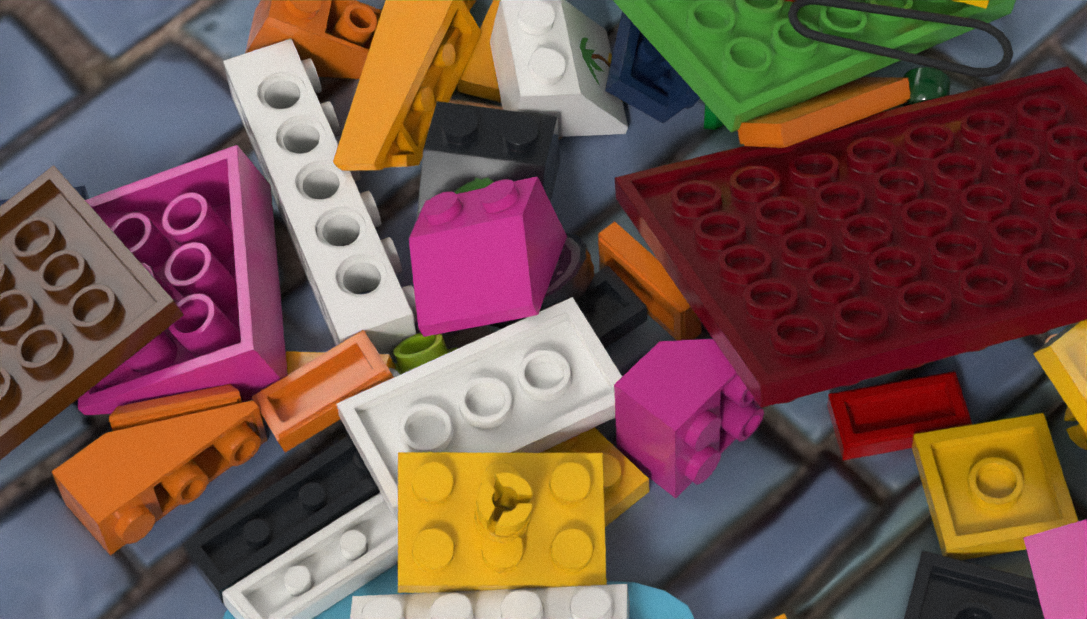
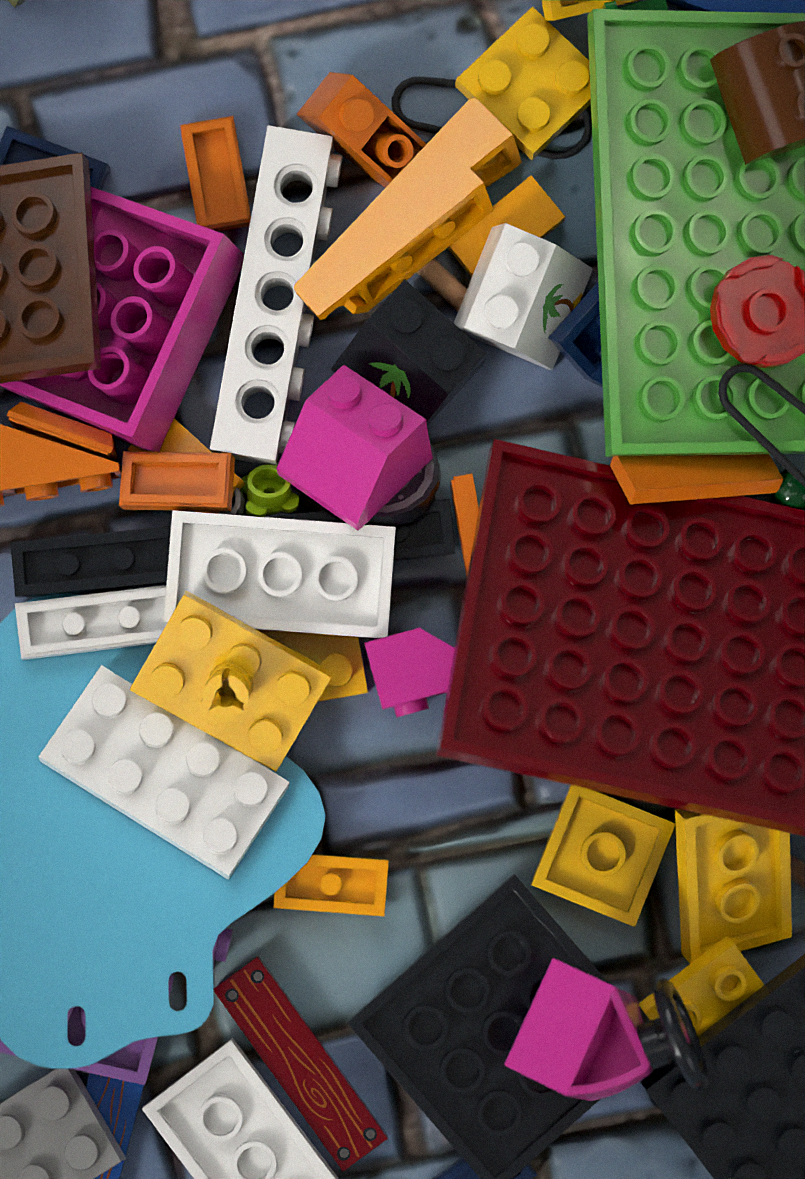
camera: 25 degrees right, 30 degrees up
none -> orange tile [180,116,251,232]

